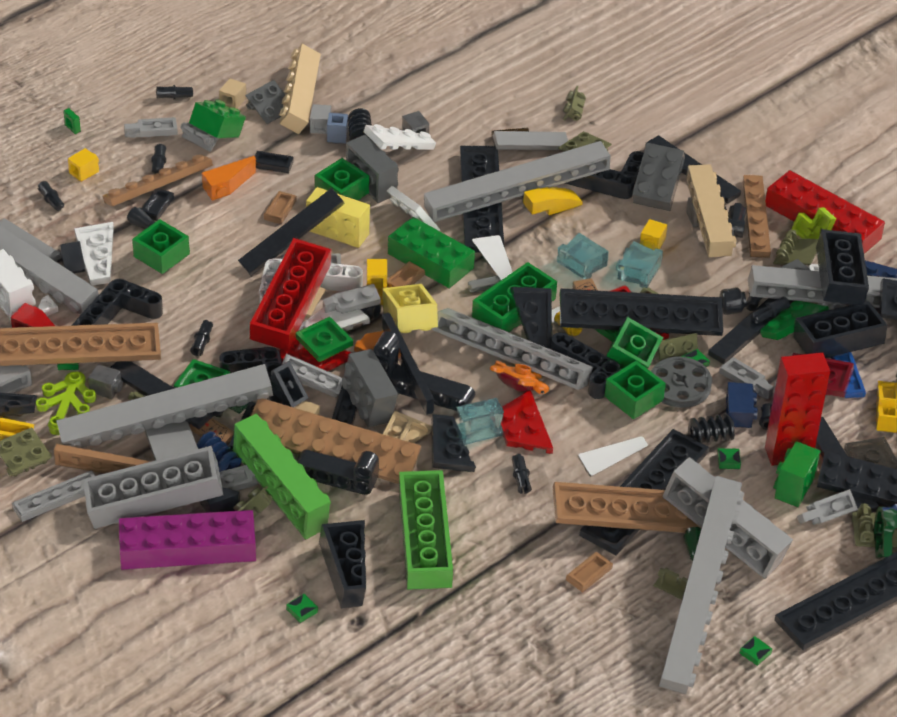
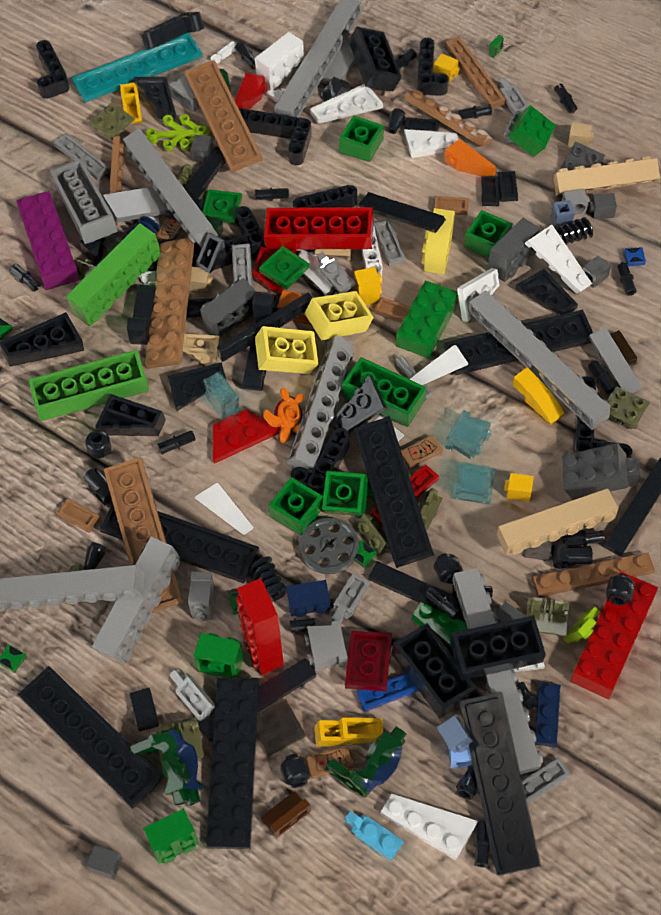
camera: 80 degrees right, 15 degrees up
none -> black axle [10,263,41,292]
none -> black cone [82,542,106,570]
none -> black piece [83,468,112,505]
none -> black head [85,430,112,458]
none -> black wedge [95,394,166,436]
none -> black tile [130,687,160,732]
none -> light grey hips [188,572,215,621]
none -> light yellow brick [255,326,318,374]
none -> black beam [292,185,358,208]
none -> black brick [348,26,402,91]
none -> white wing [404,129,458,158]
none -> black beam [417,37,449,96]
none -> medium nougat plate [445,36,506,109]
none -> black tile [481,176,500,206]
none -> black wing [515,269,578,315]
none -> black axle [588,360,616,394]
none -> dark grey brick [589,193,617,219]
none -> black head [606,574,635,606]
none -> black axle [617,262,637,296]
none -> blue tile [624,247,646,266]

